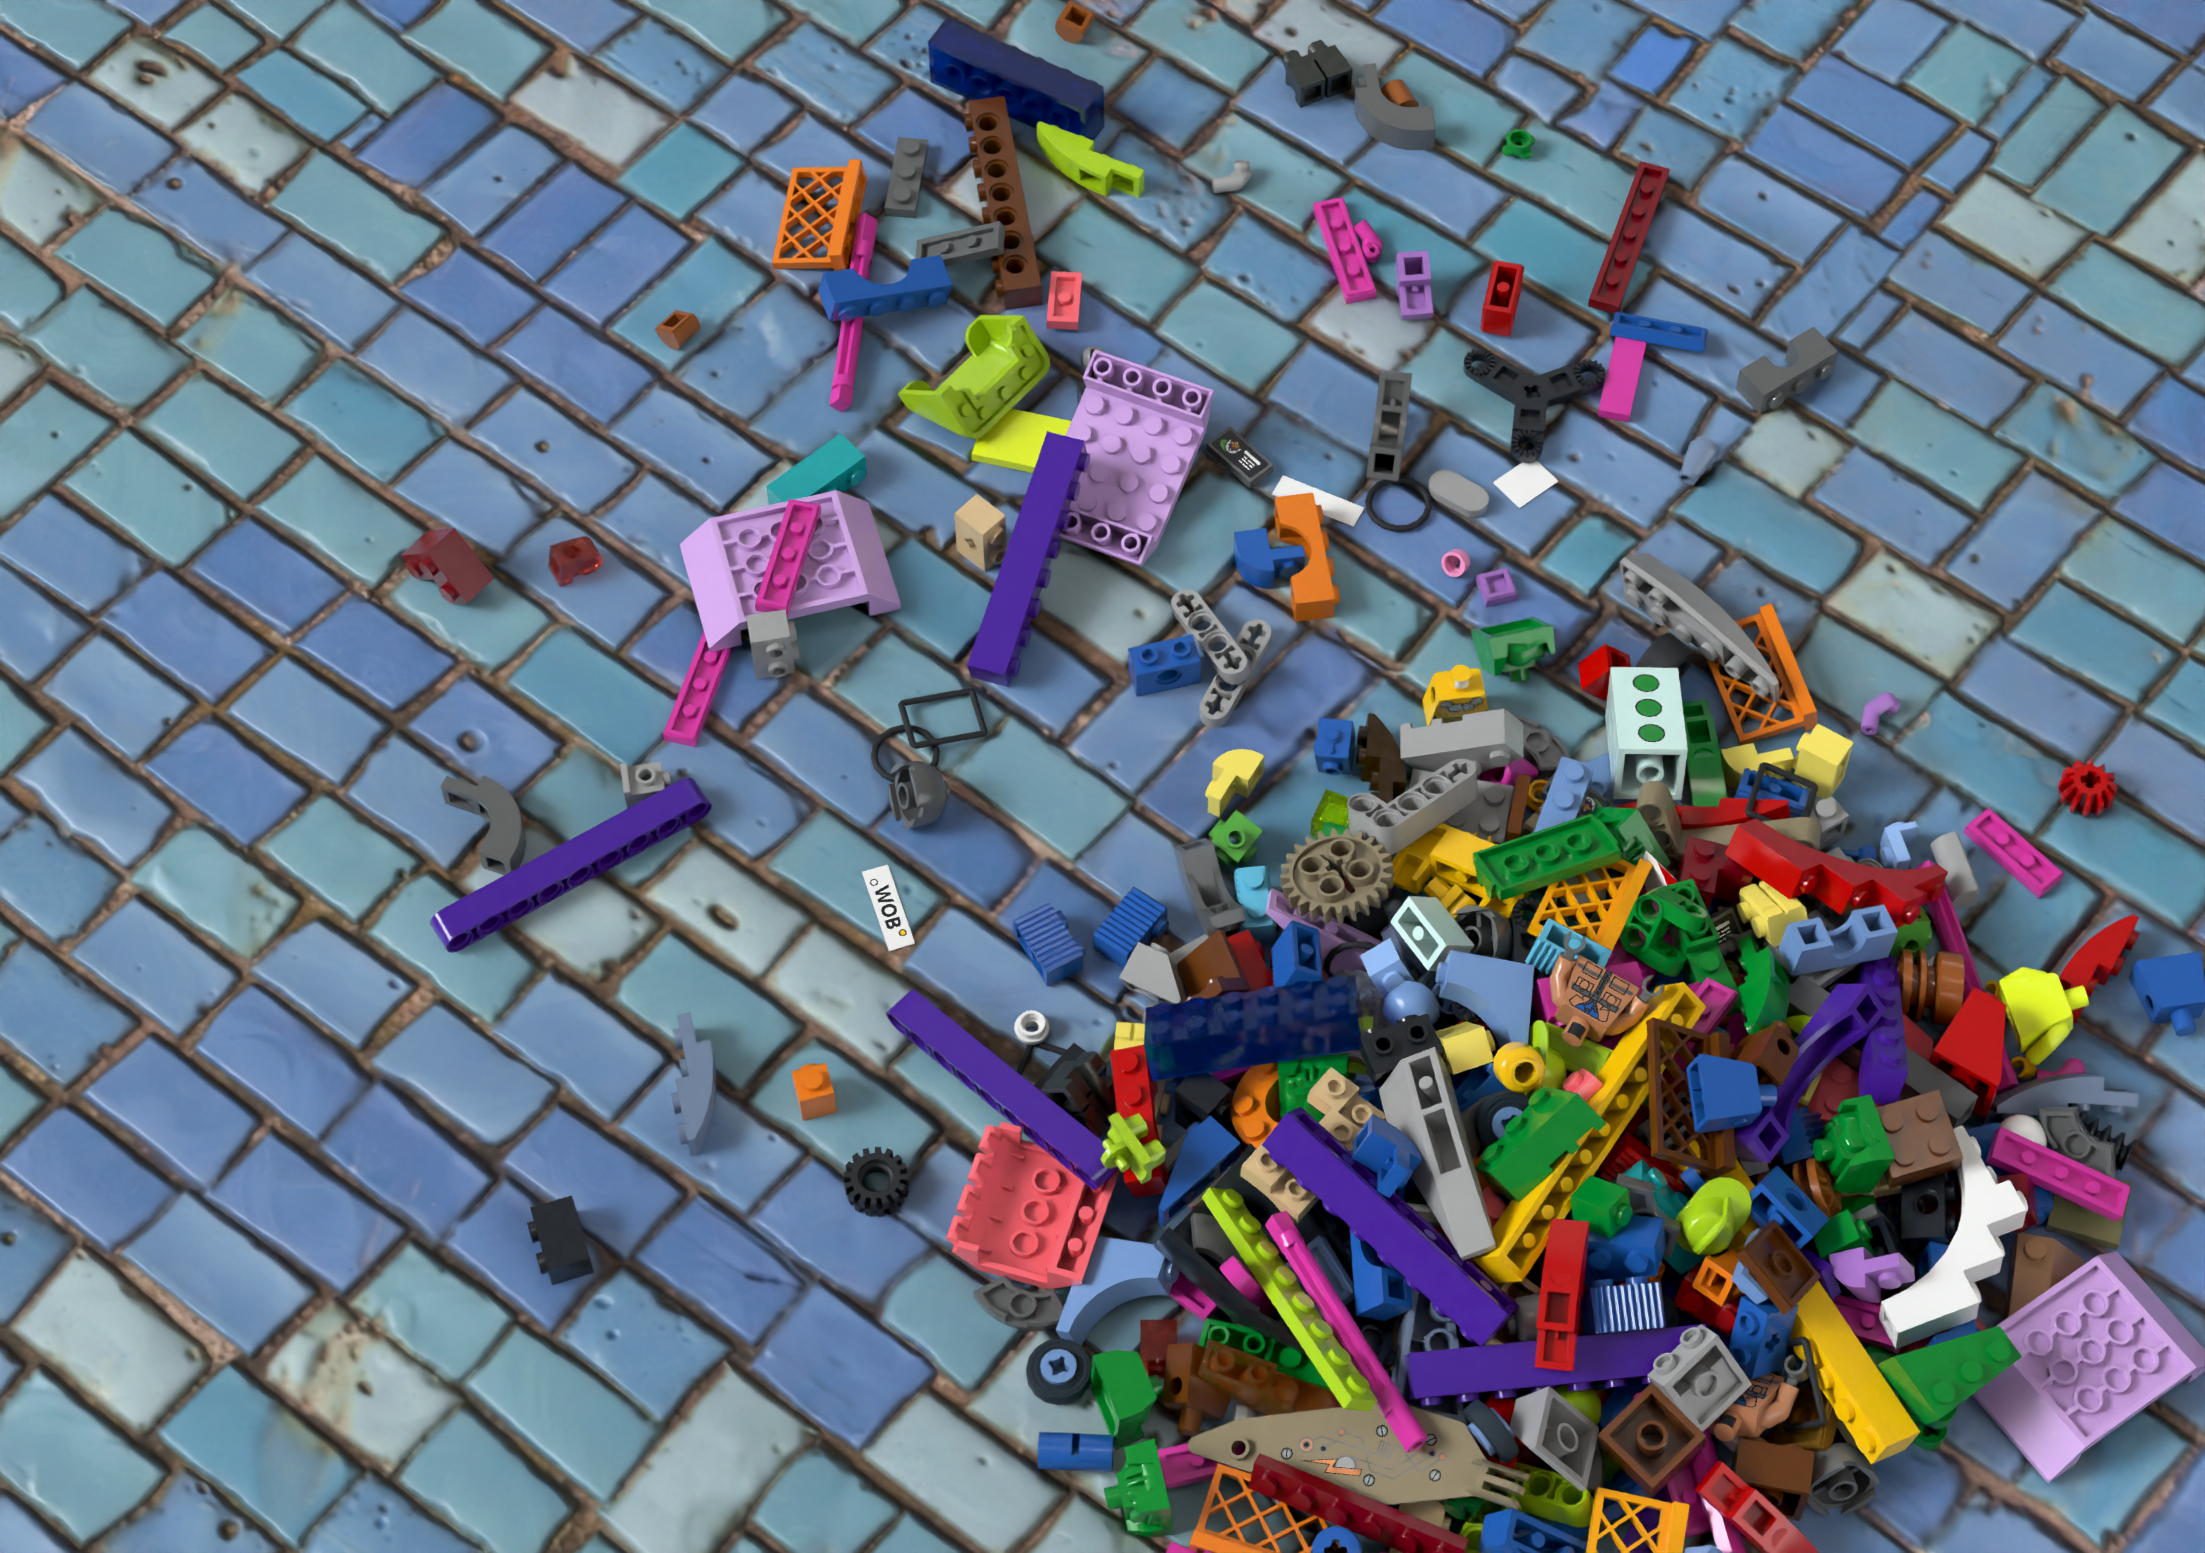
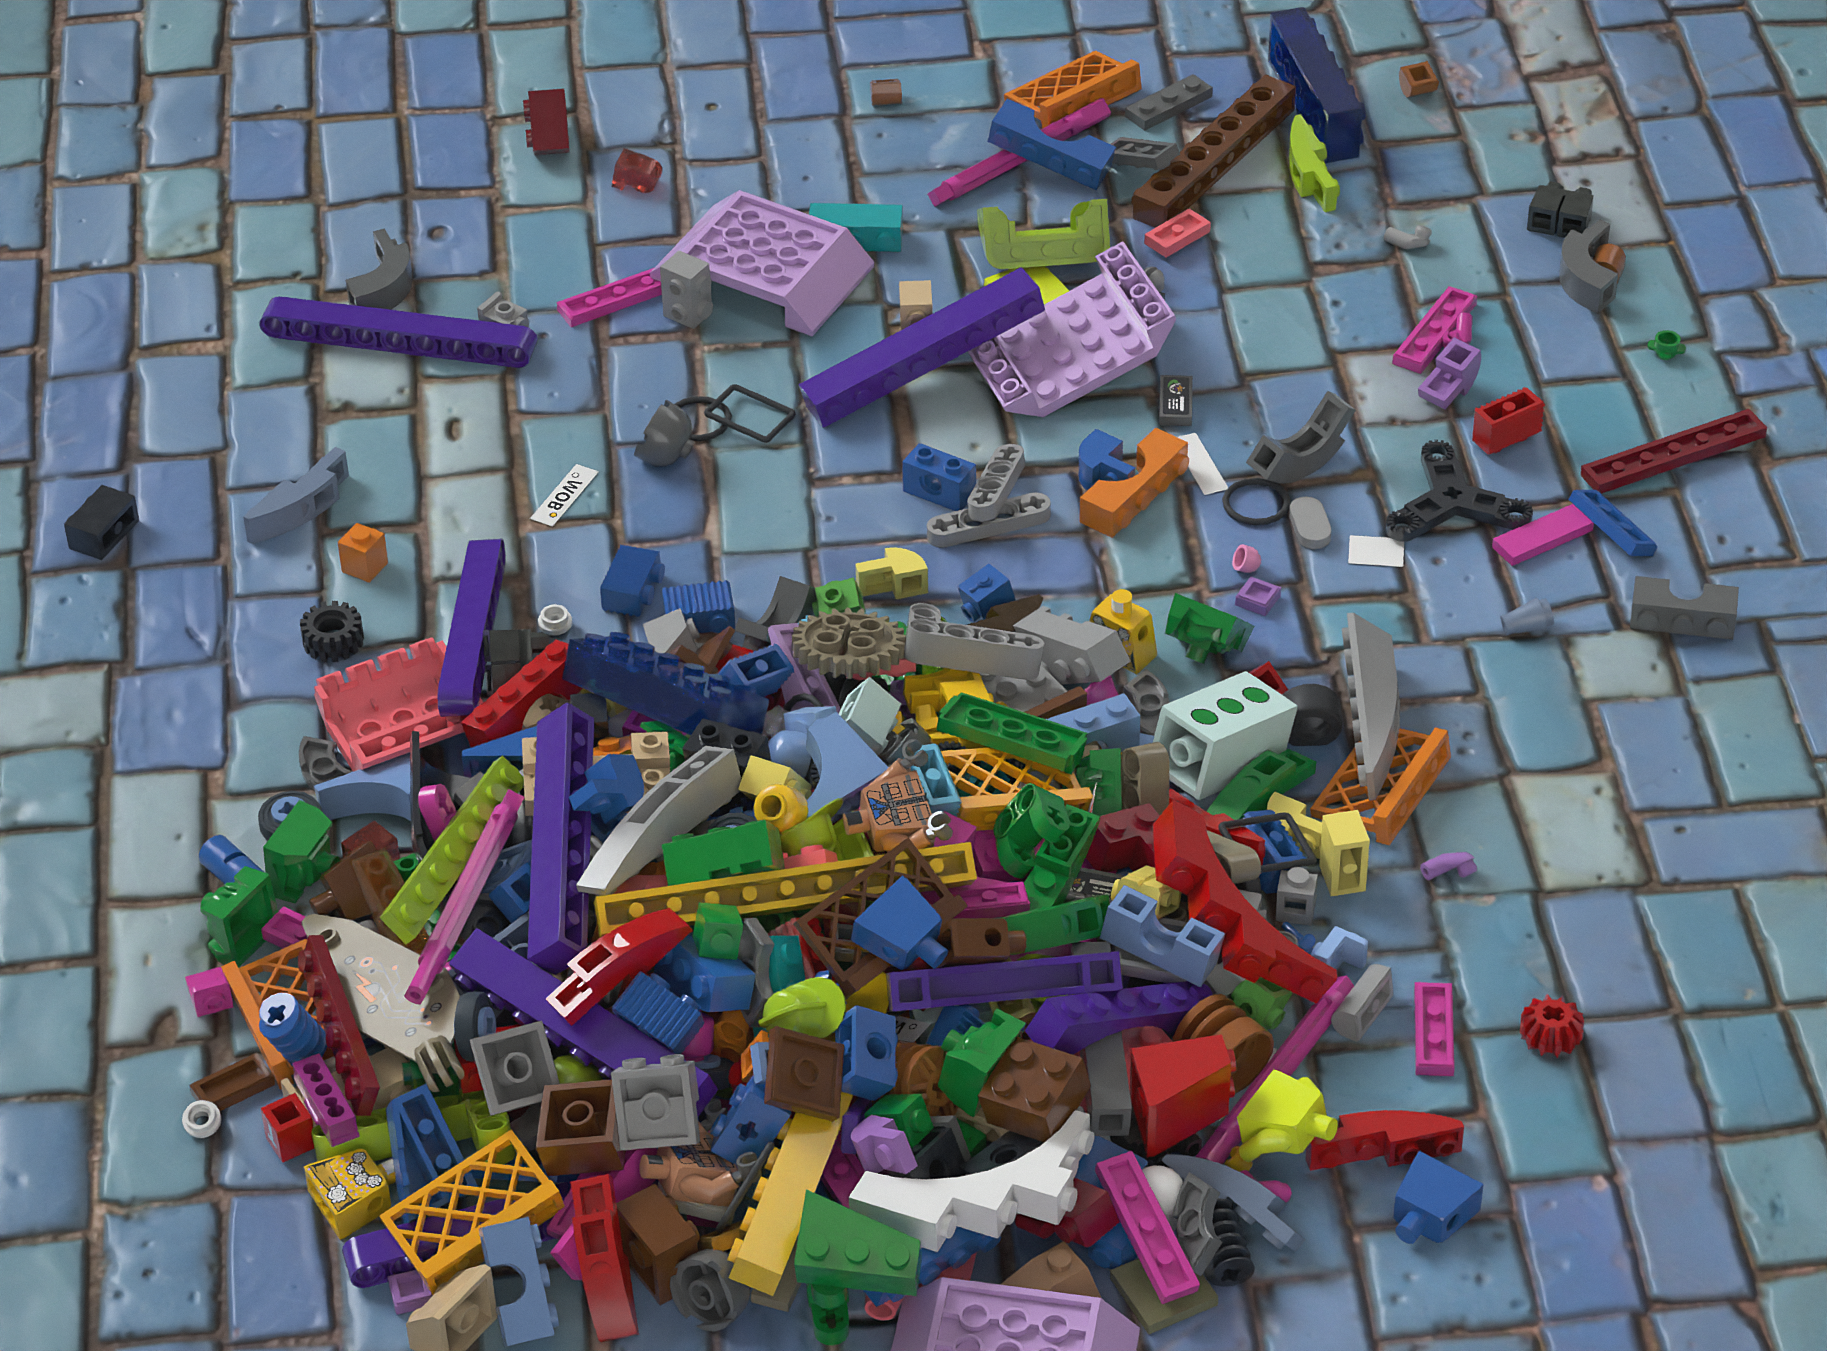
camera: 45 degrees right, 15 degrees down
dark pink tile [755,499,821,617] -> none
lime hips [1101,1112,1166,1184] -> none

